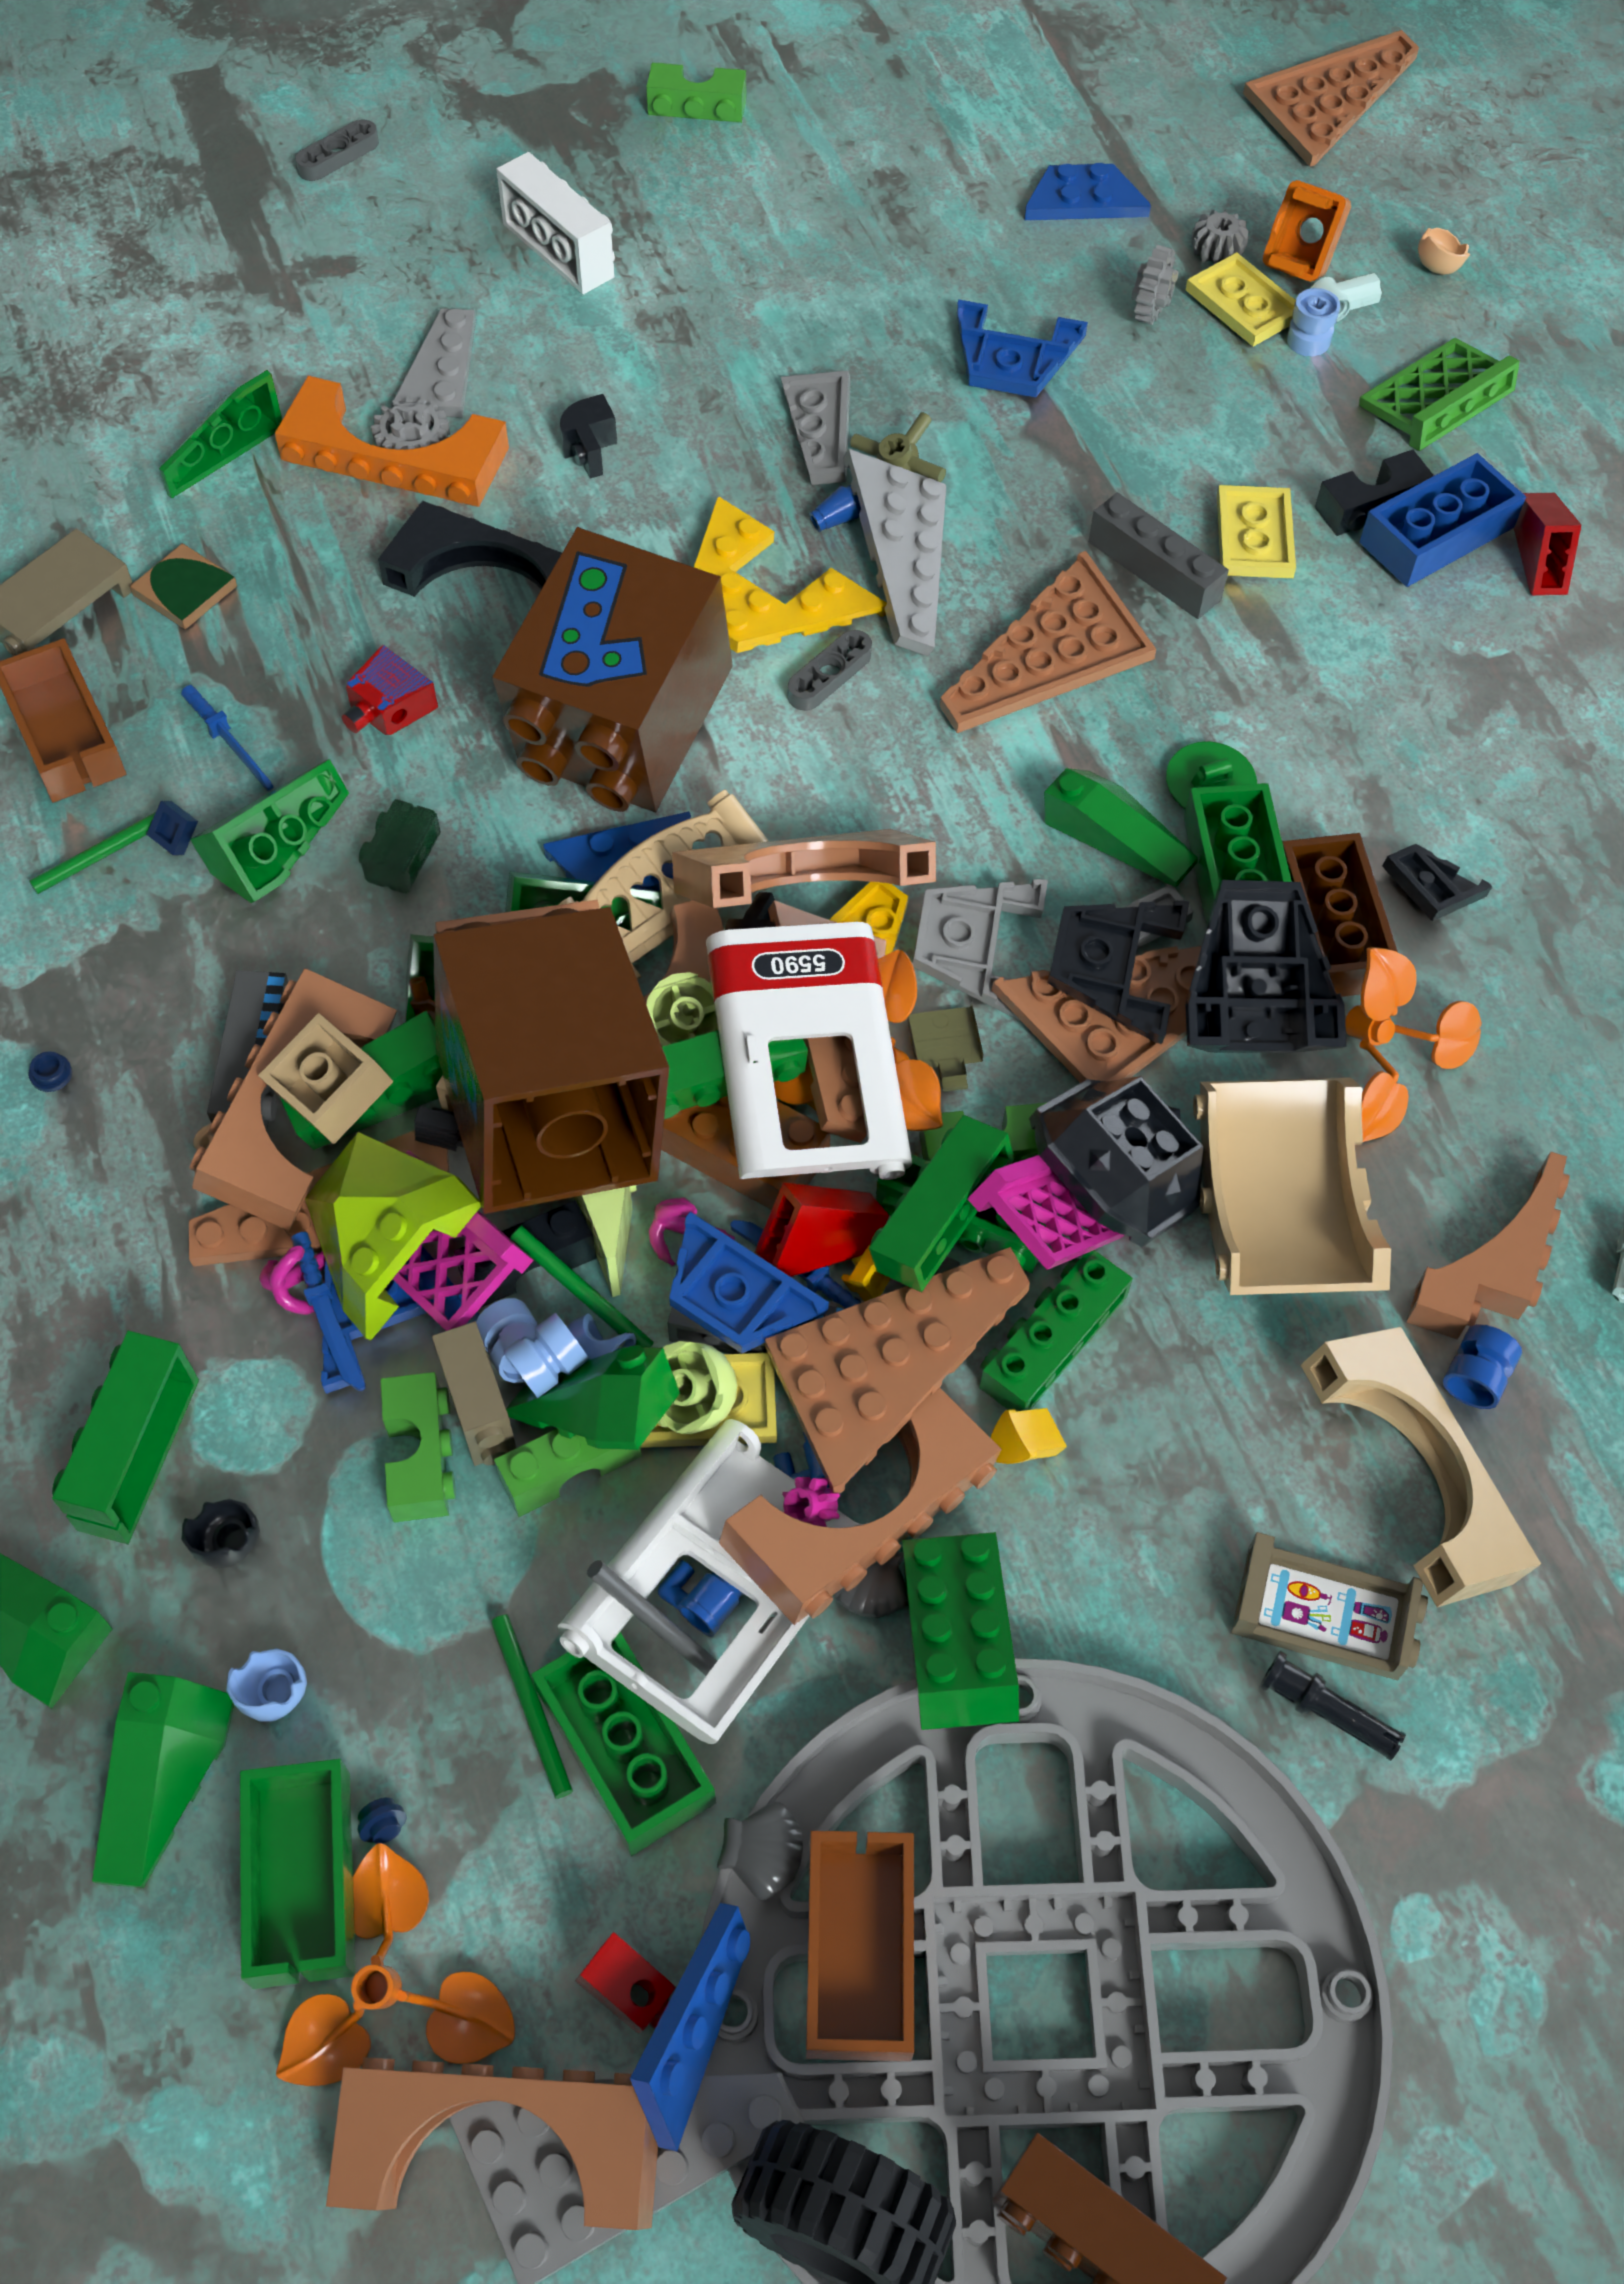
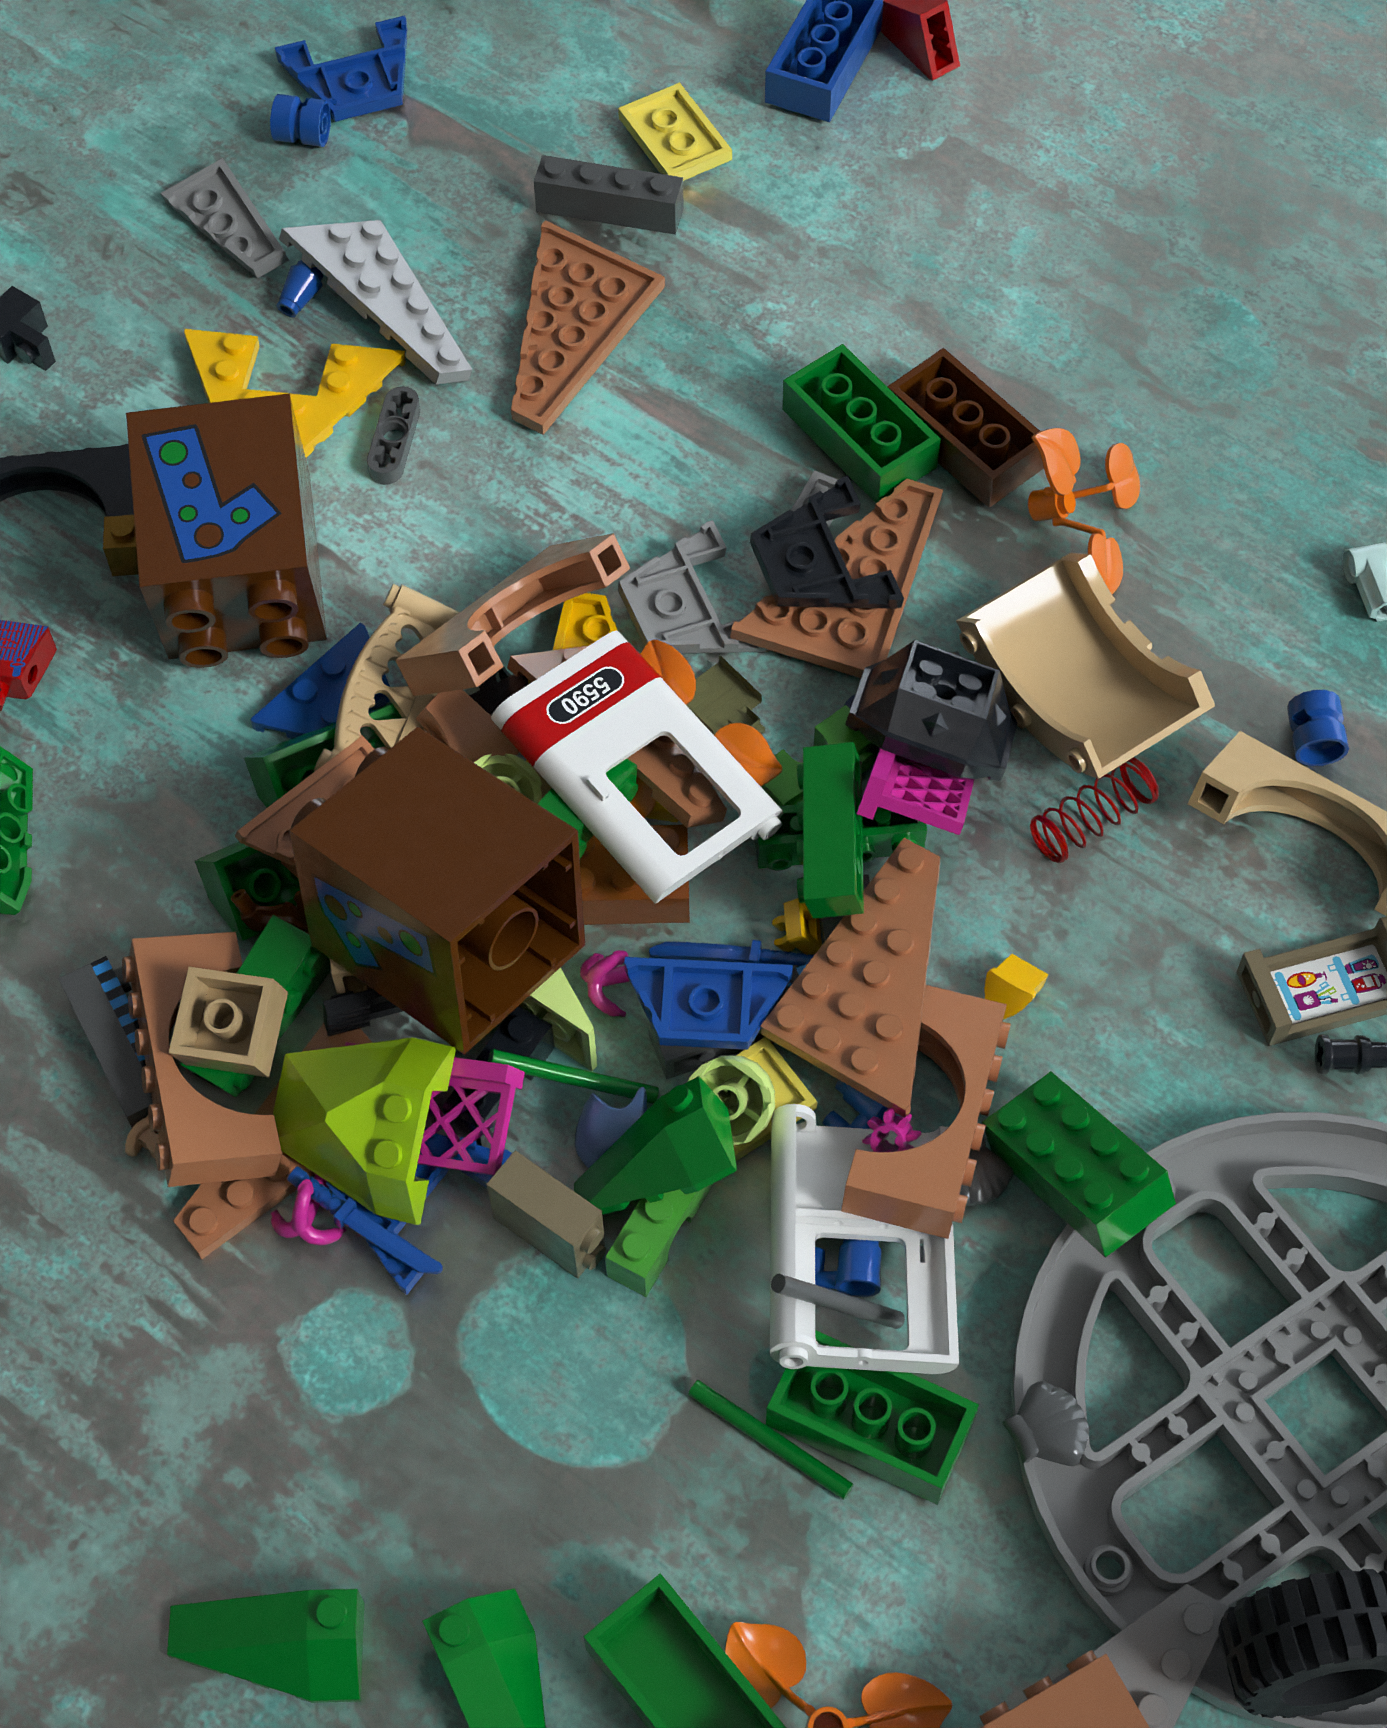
camera: 30 degrees left, 0 degrees up
green piece [52,1330,199,1545] -> none
black hair [181,1498,260,1569] -> none
light blue hair [226,1648,307,1722] -> none
dark blue plate [357,1797,407,1844] -> none
clear green brick [359,799,441,894] -> none
bright green arch [380,1372,456,1523] -> none
light blue wheel [476,1298,537,1383] -> none
light blue wheel [503,1312,590,1398] -> none
red torso [575,1932,676,2033] -> none
blue wing [630,1903,751,2151] -> none
red slope [754,1182,889,1277] -> none
dark orange piece [806,1831,914,2062] -> none
olive bar [850,412,946,482] -> none
green brick [980,1250,1133,1412] -> none
green wedge [1044,768,1198,888] -> none
green shield [1166,741,1257,809] -> none
black wedge [1185,880,1347,1053] -> none
black arch [1315,449,1434,536] -> none
black wing [1382,844,1493,921] -> none
nougat arch [1407,1151,1570,1340] -> none
none -> blue wheel [270,94,331,147]
none -> red piece [1030,757,1159,863]

